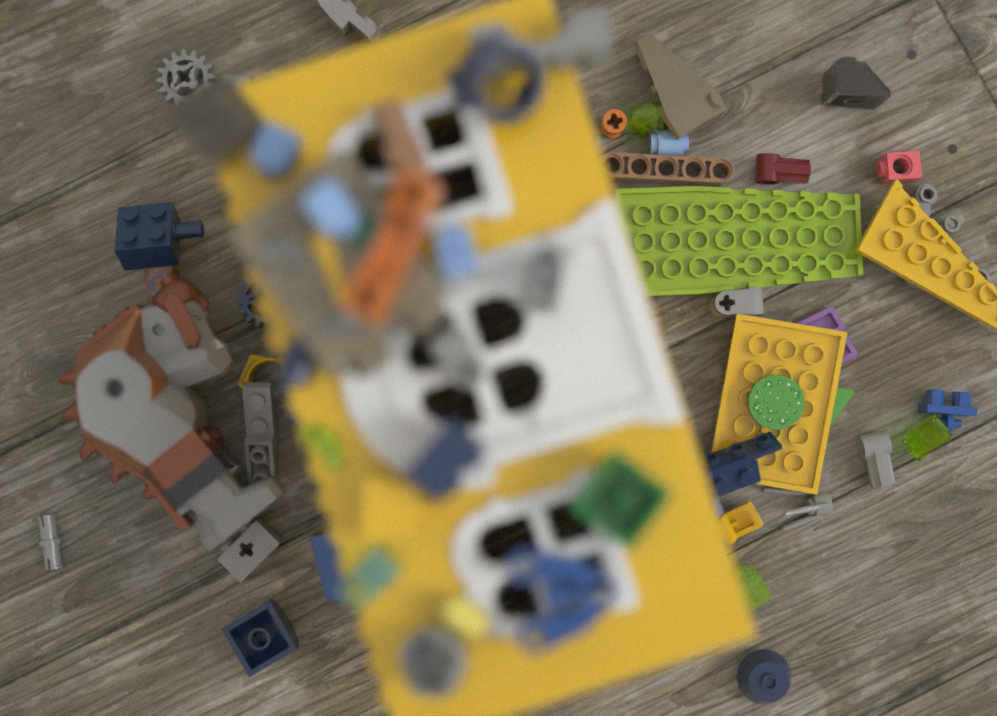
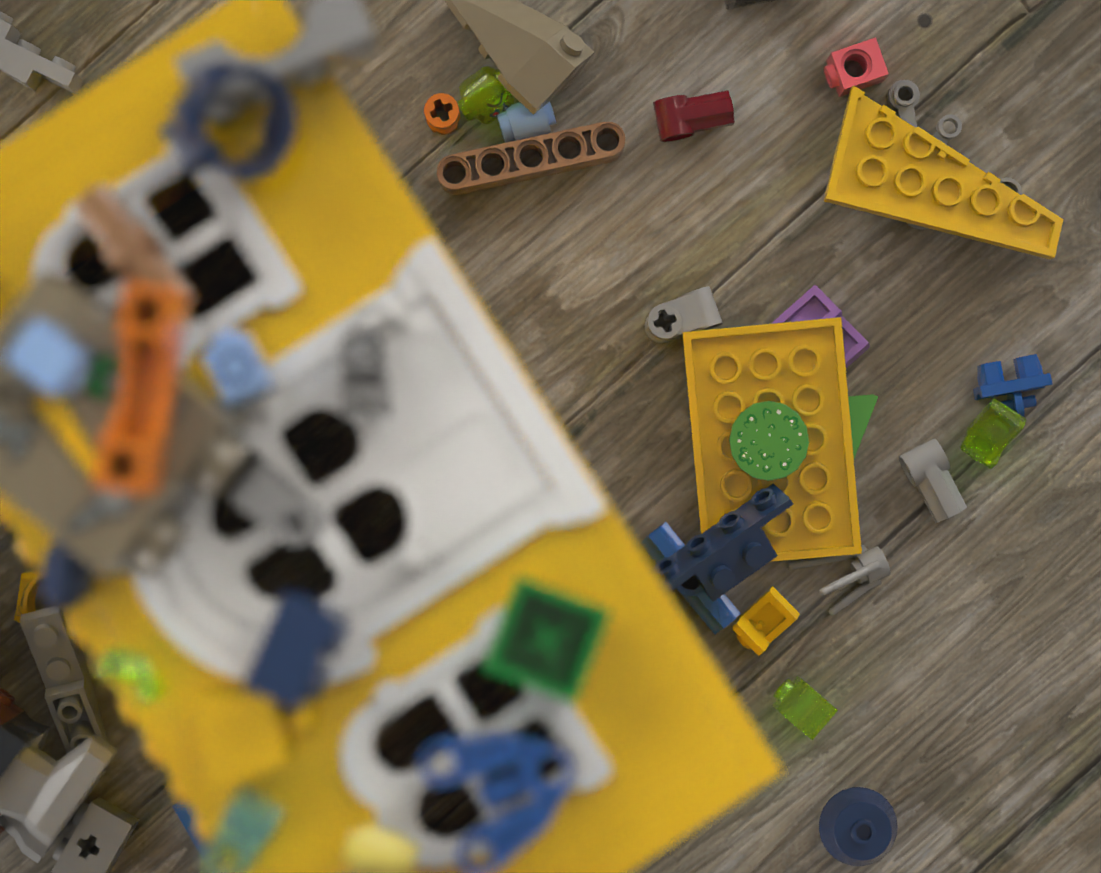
camera: 20 degrees left, 0 degrees up
lime wing [614,186,863,297] -> none

